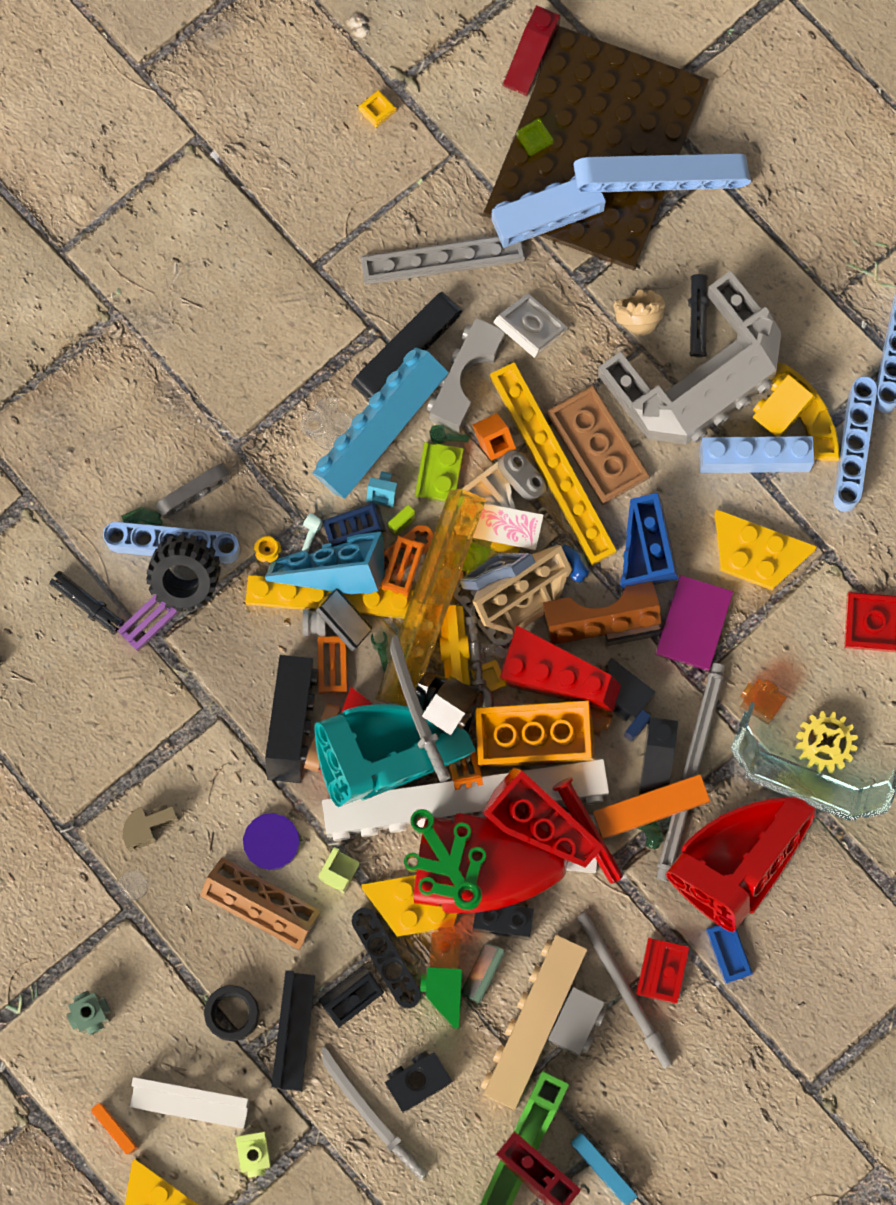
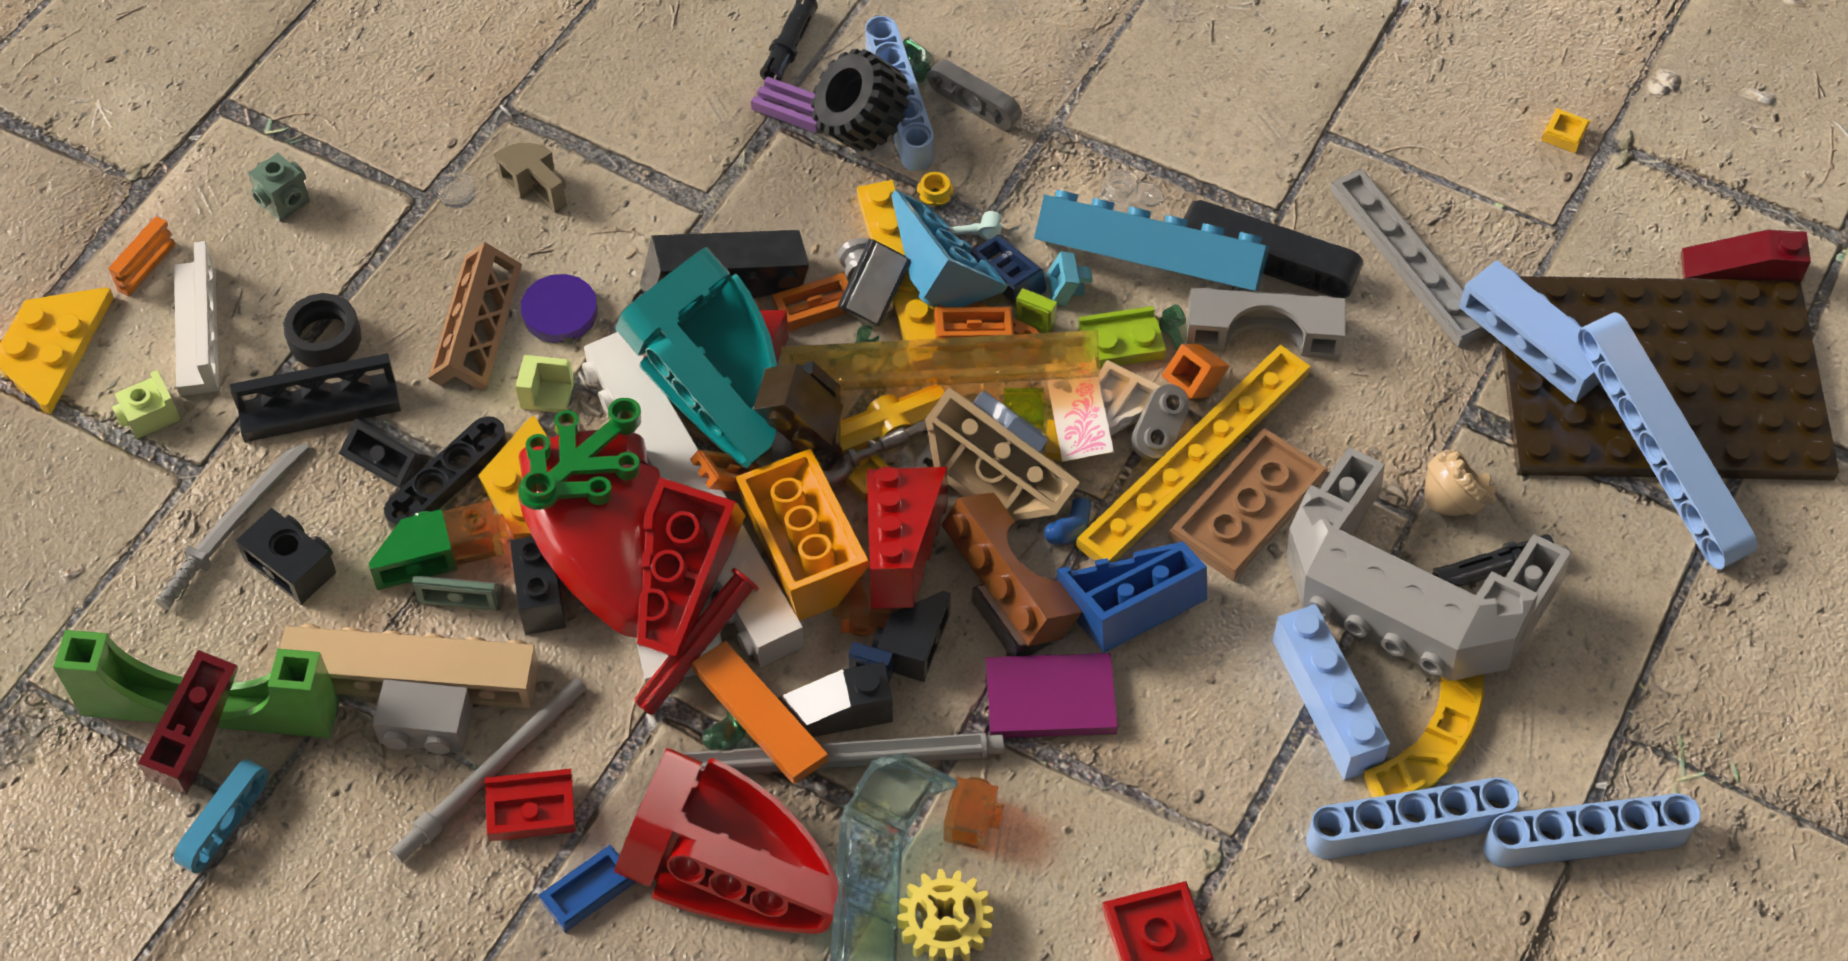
camera: 70 degrees right, 20 degrees down
light grey sword [390,635,450,782] -> none
white tile [494,293,568,358] -> none
clear neon green tile [516,118,553,156] -> none
yellow wing [714,509,817,590] -> none
yellow brick [753,375,816,437] -> none

